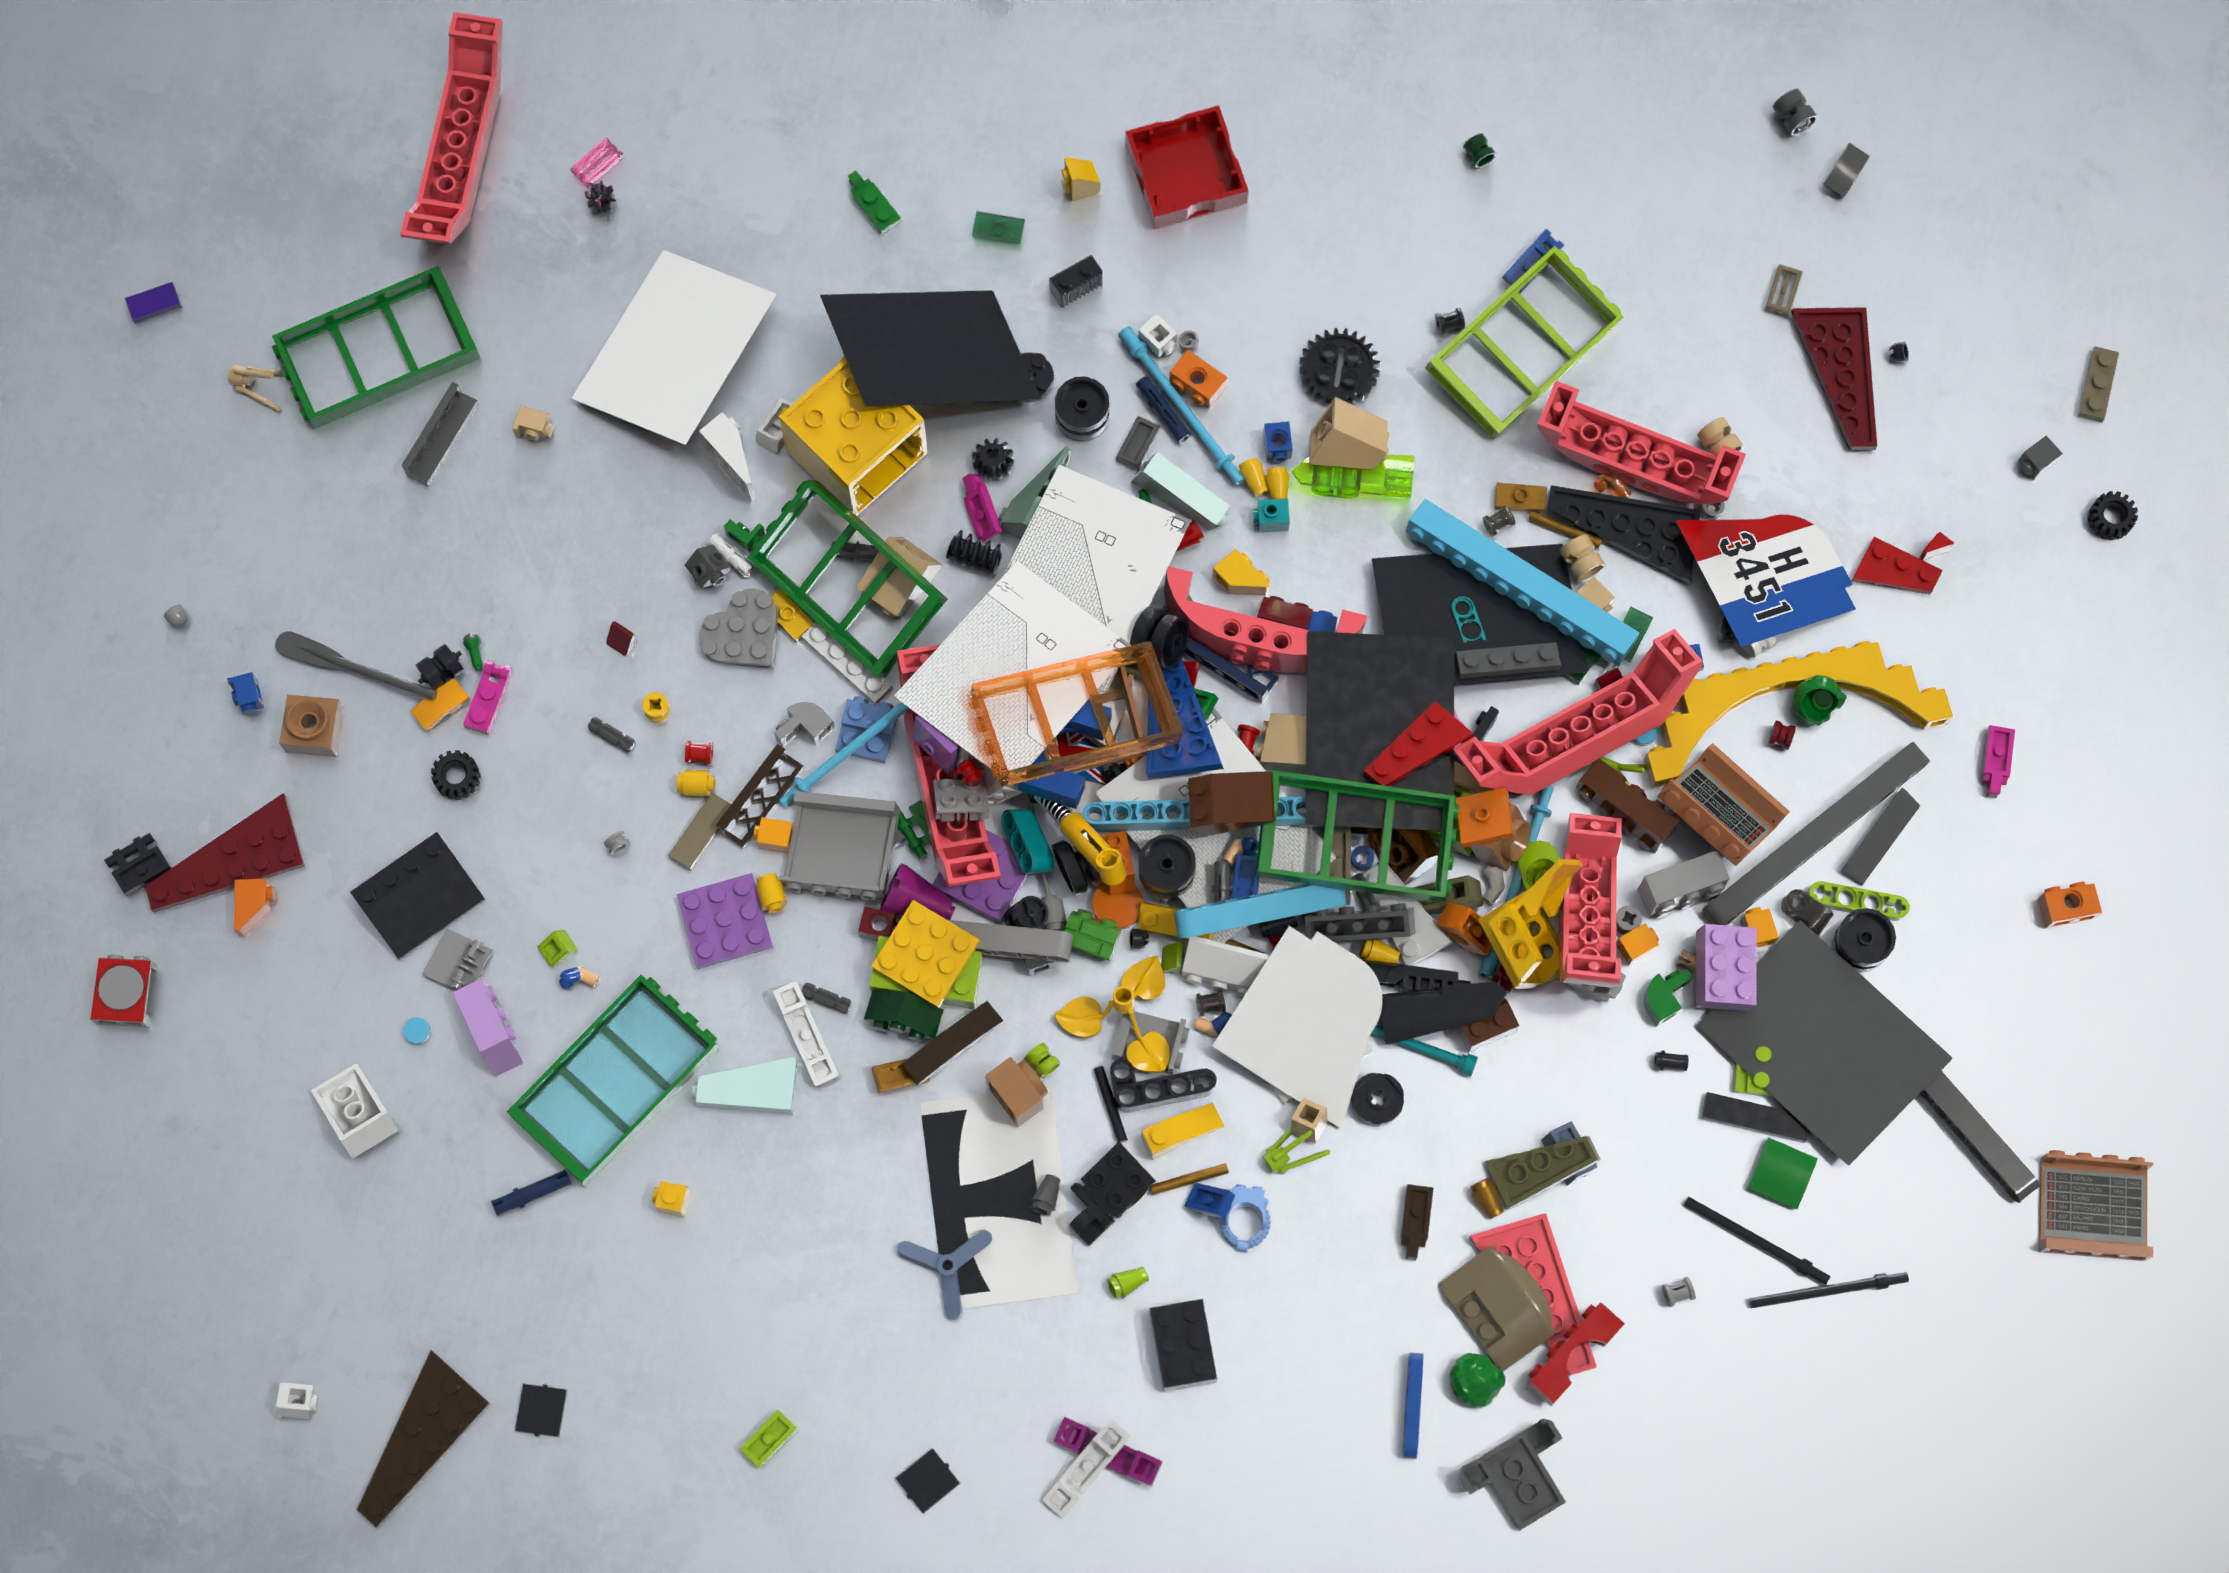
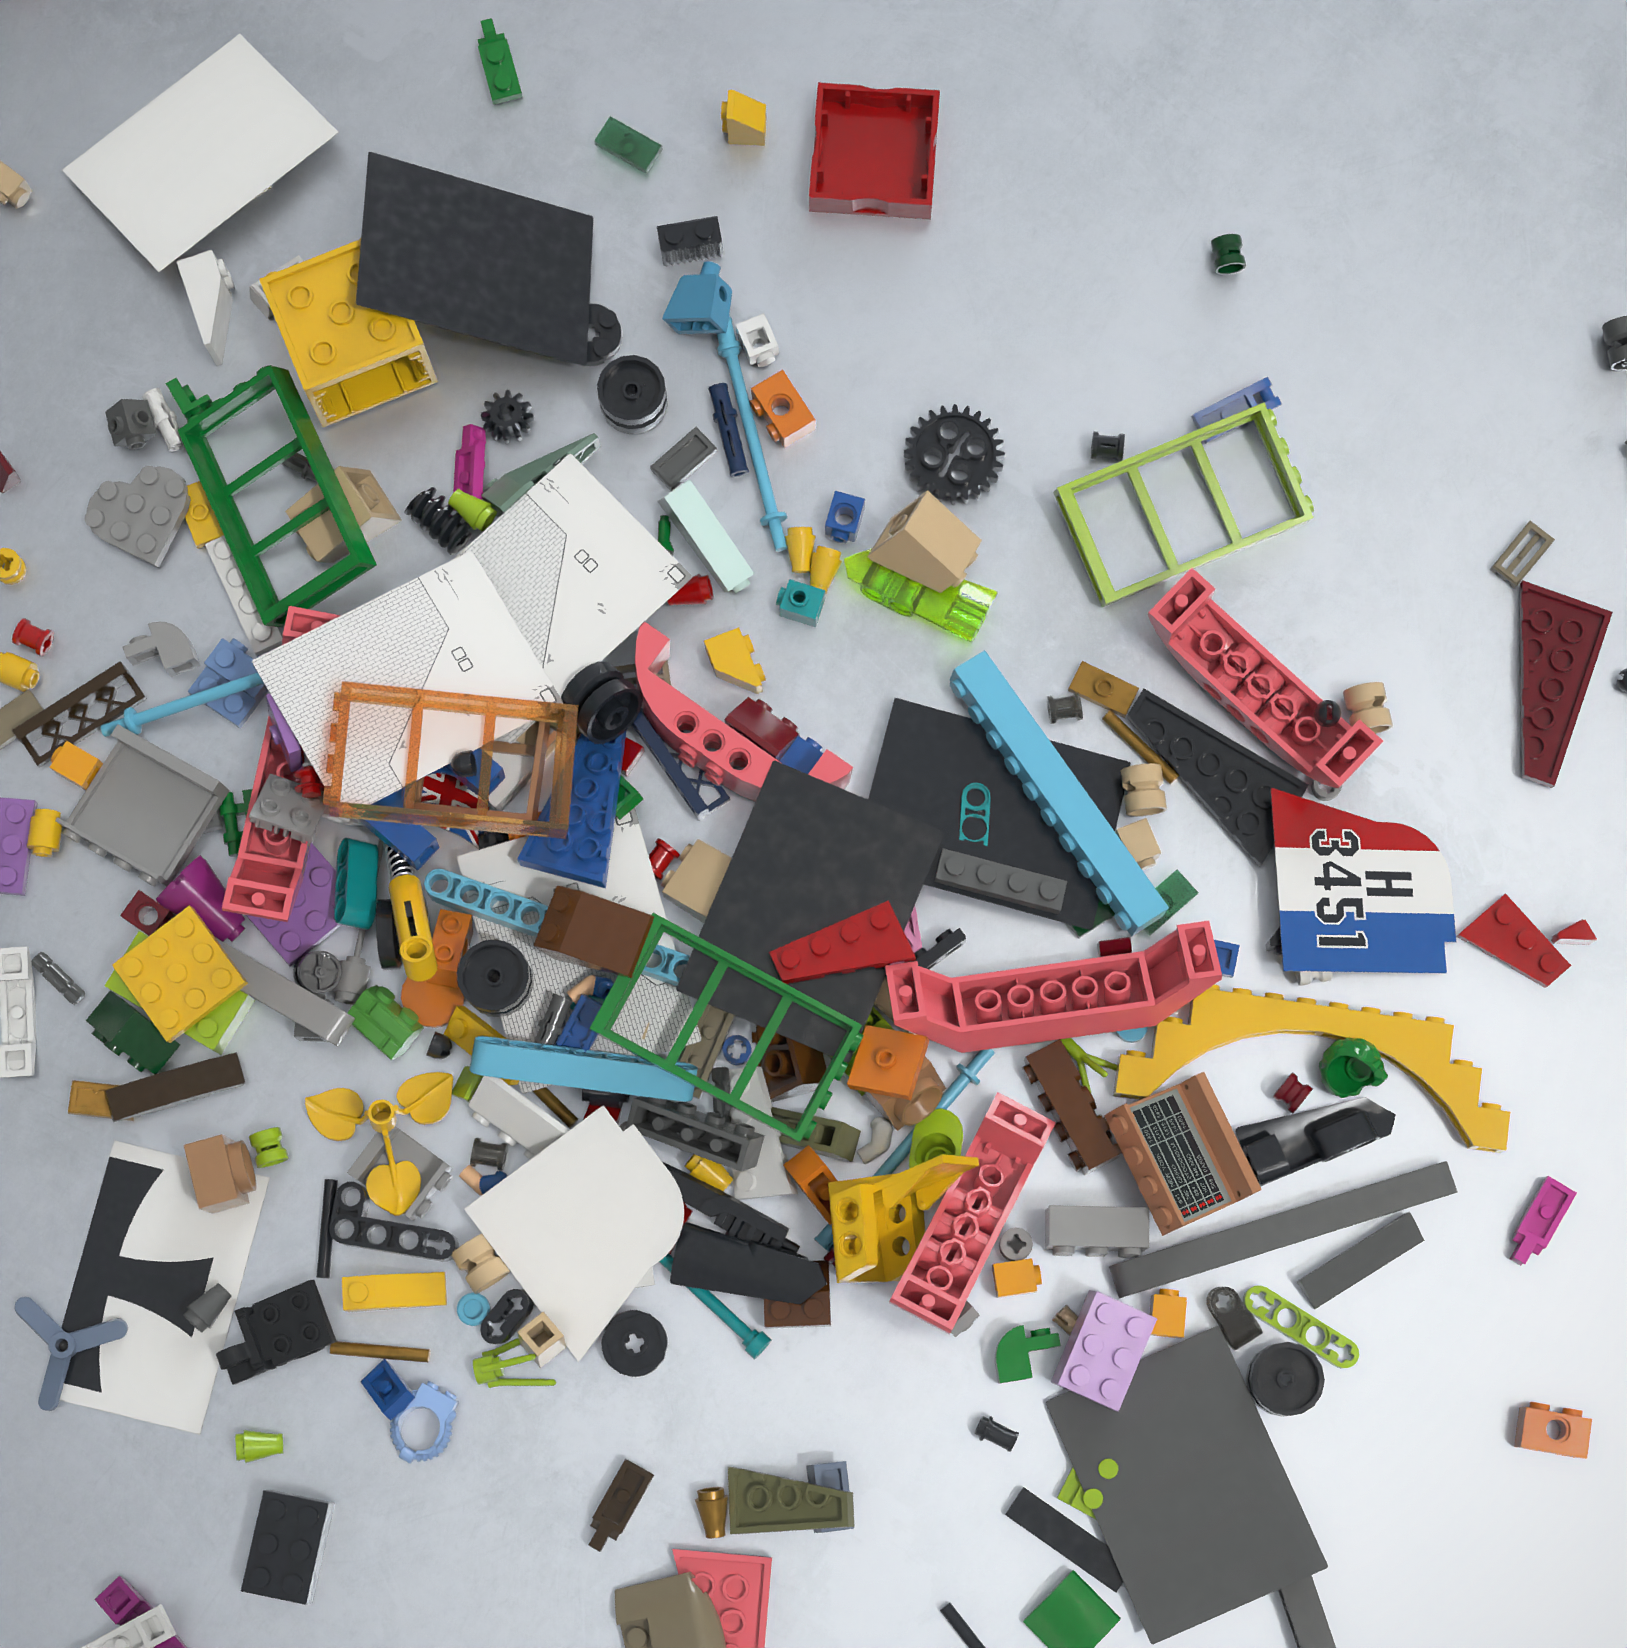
camera: 25 degrees right, 5 degrees up
light grey hinge [1178,330,1199,352] -> none
clear orange arm [1594,474,1632,498] -> none
none -> lime cone [448,489,497,532]
none -> black hinge [451,750,477,777]
none -> tan wheel [451,1234,511,1294]
none -> medium azure tile [457,1293,491,1326]
none -> black beam [480,1289,534,1344]
none -> dark azure torso [662,261,732,334]
none -> black panel [1235,1097,1396,1187]
none -> black hinge [1314,700,1341,727]

